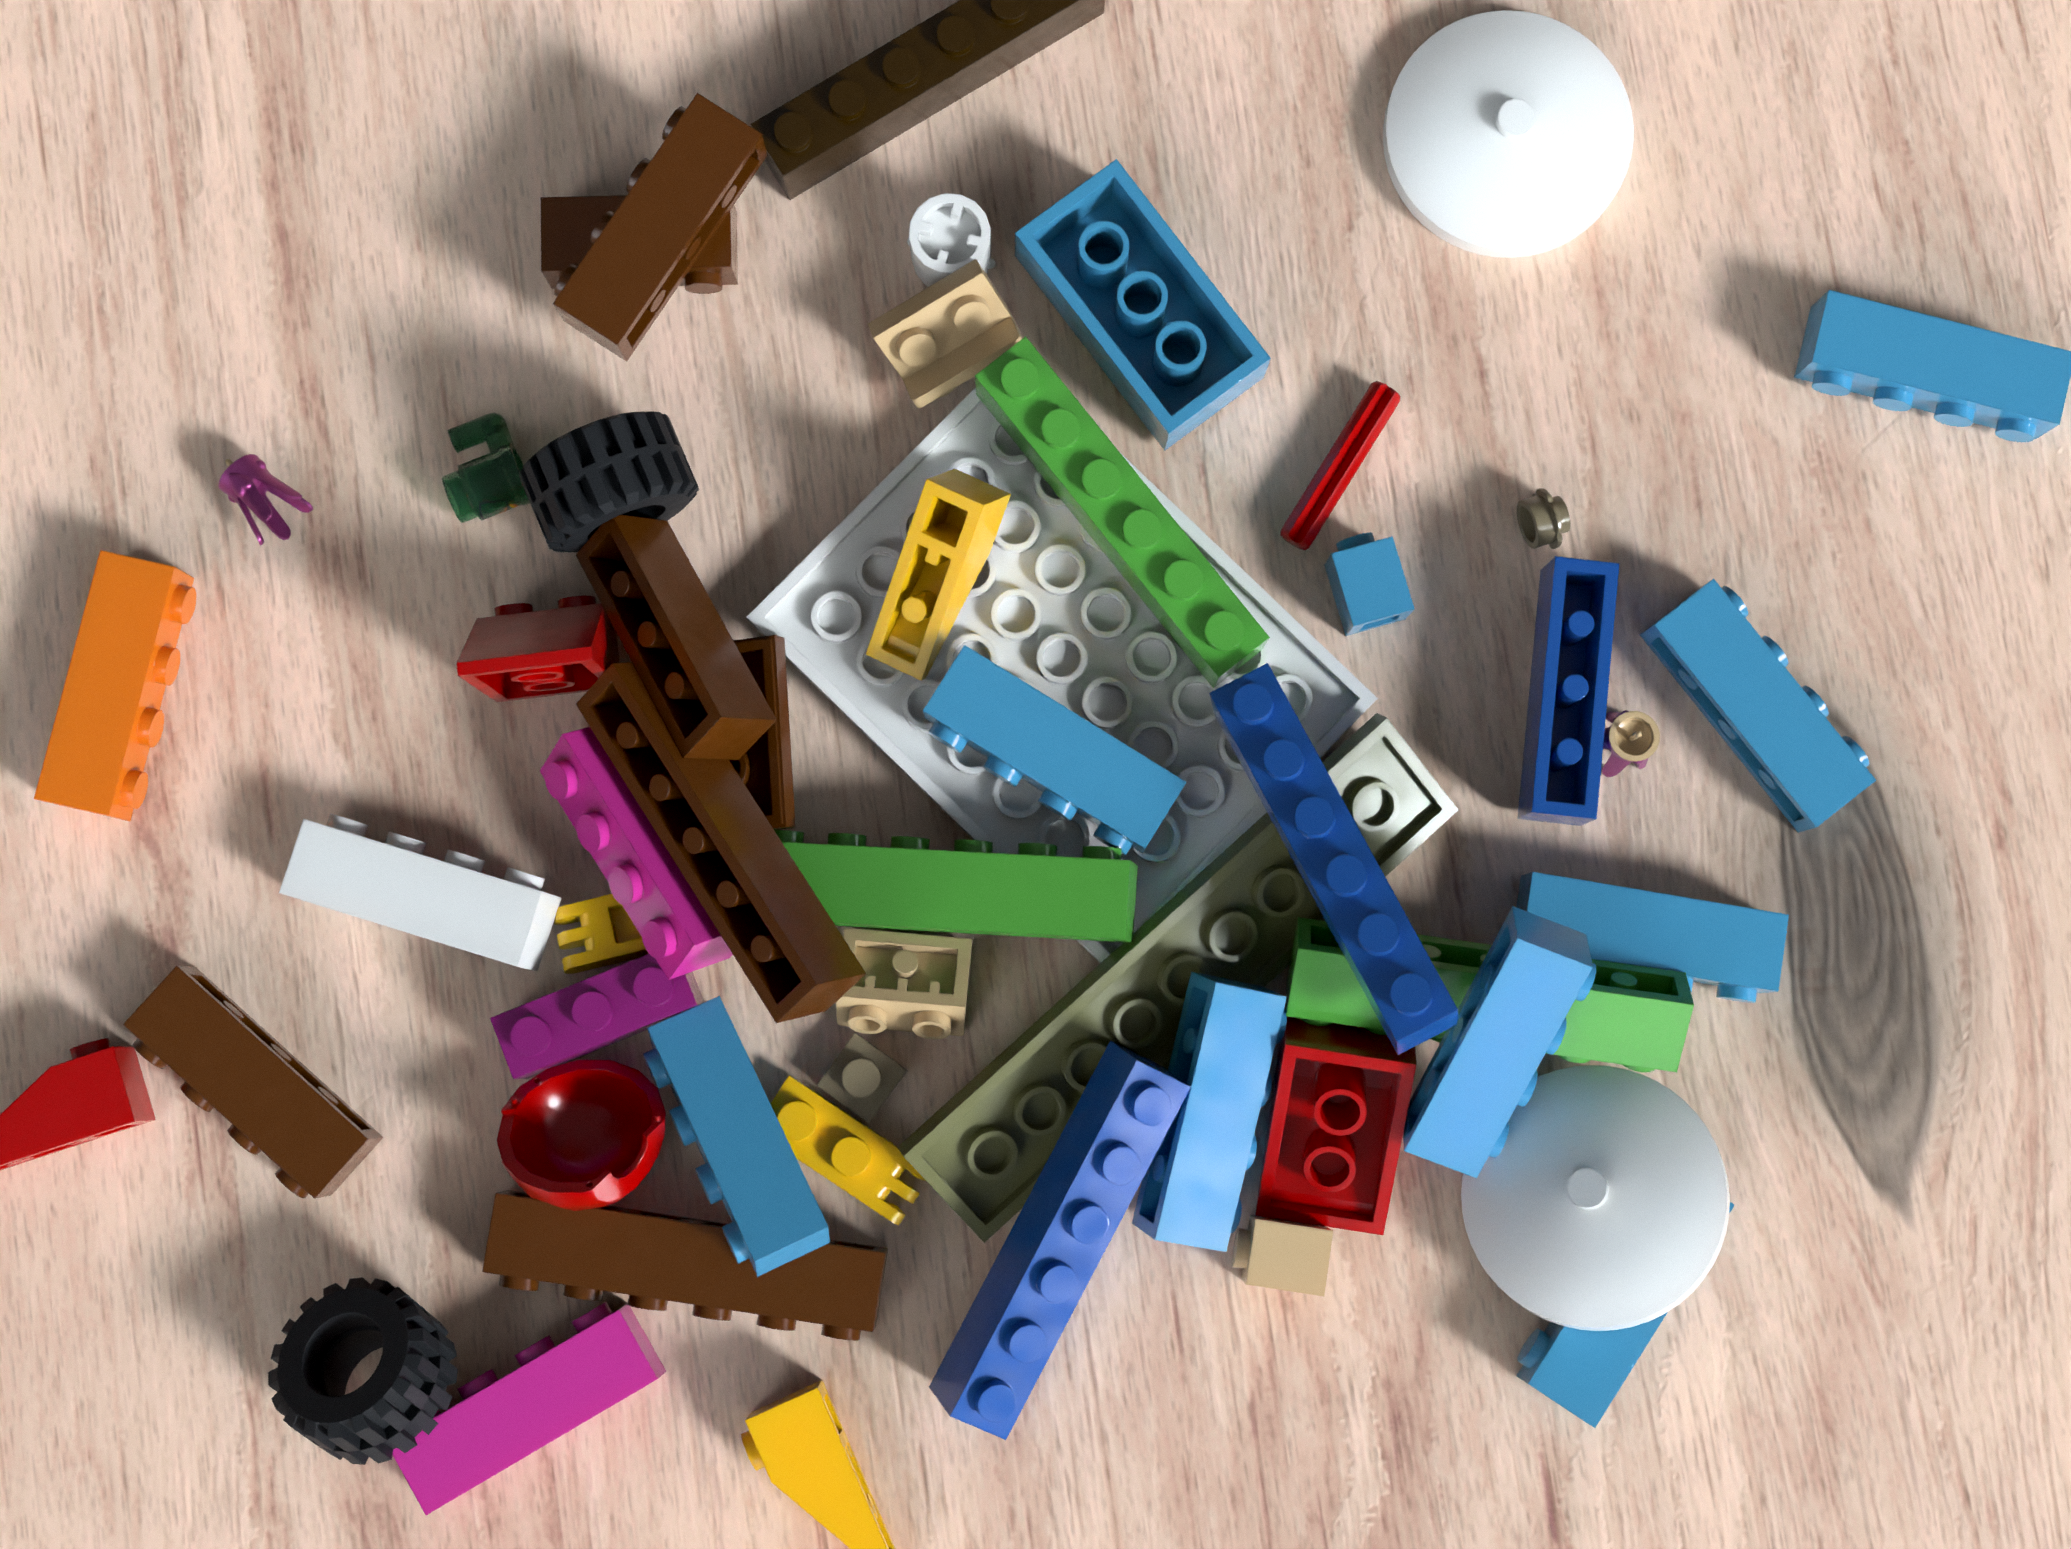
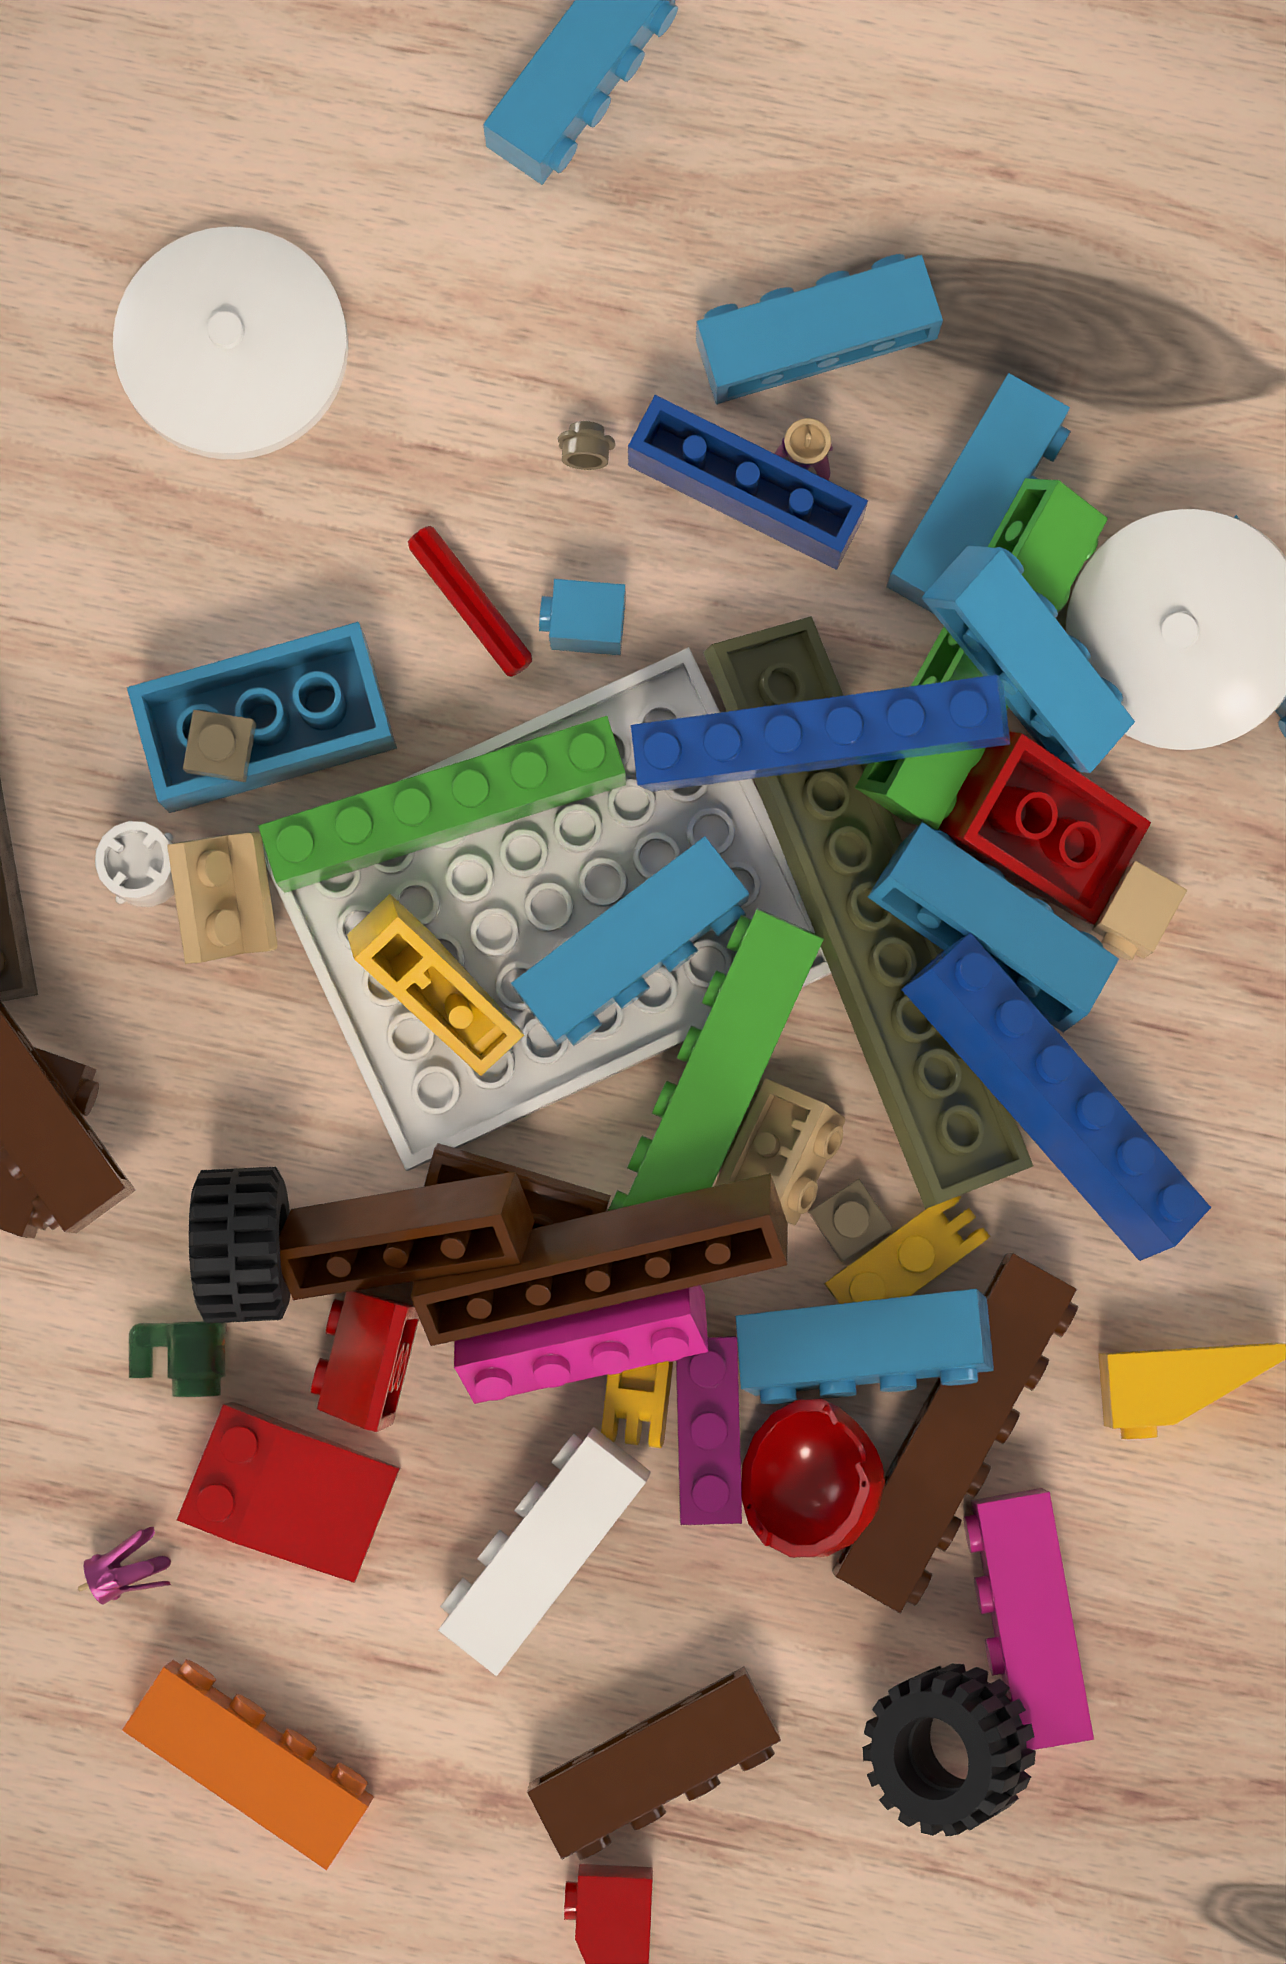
camera: 65 degrees left, 0 degrees up
none -> red slope [177,1402,400,1583]
none -> dark tan plate [183,710,256,782]

